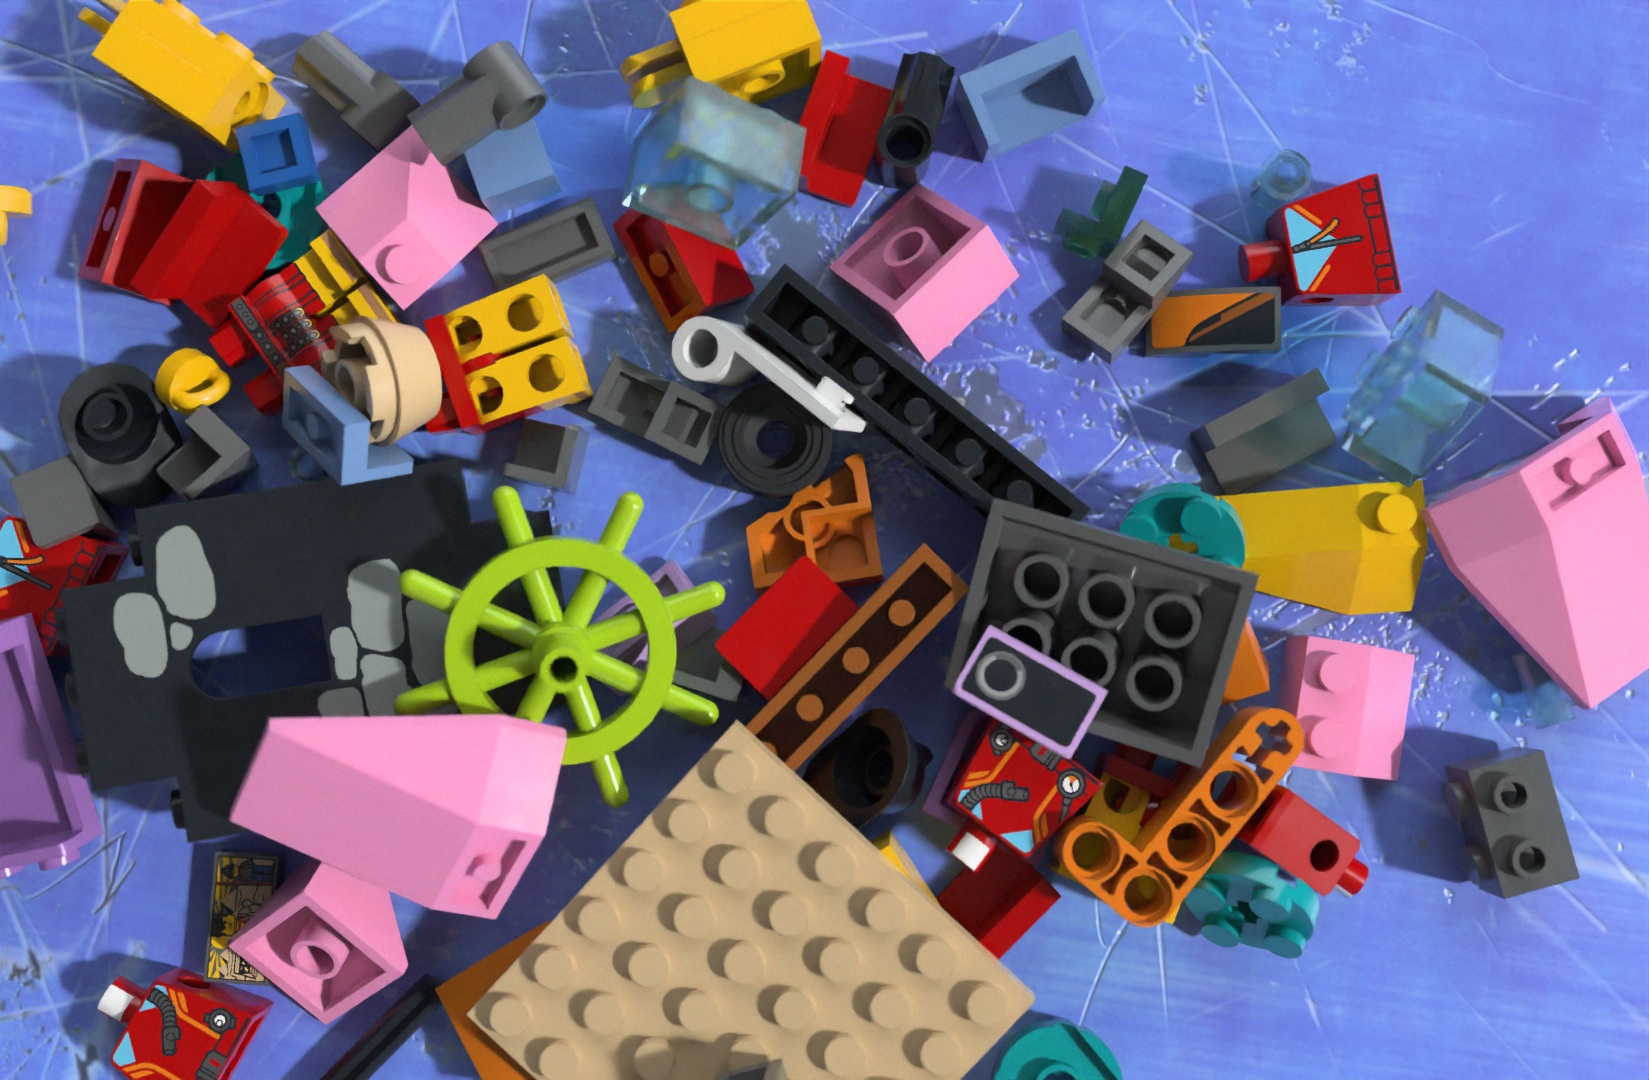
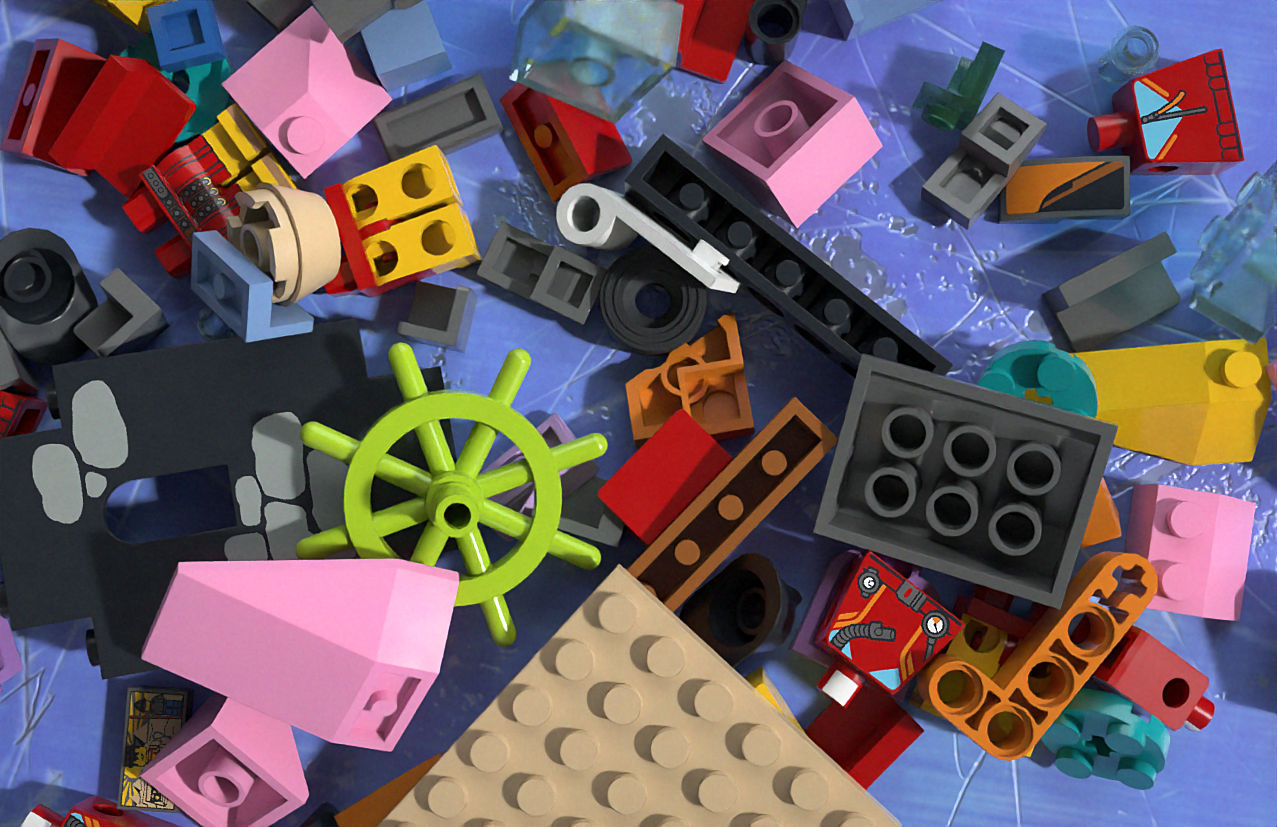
camera: 10 degrees right, 0 degrees up
yellow tile [155,348,232,415] -> none
slope [951,625,1108,759] -> none

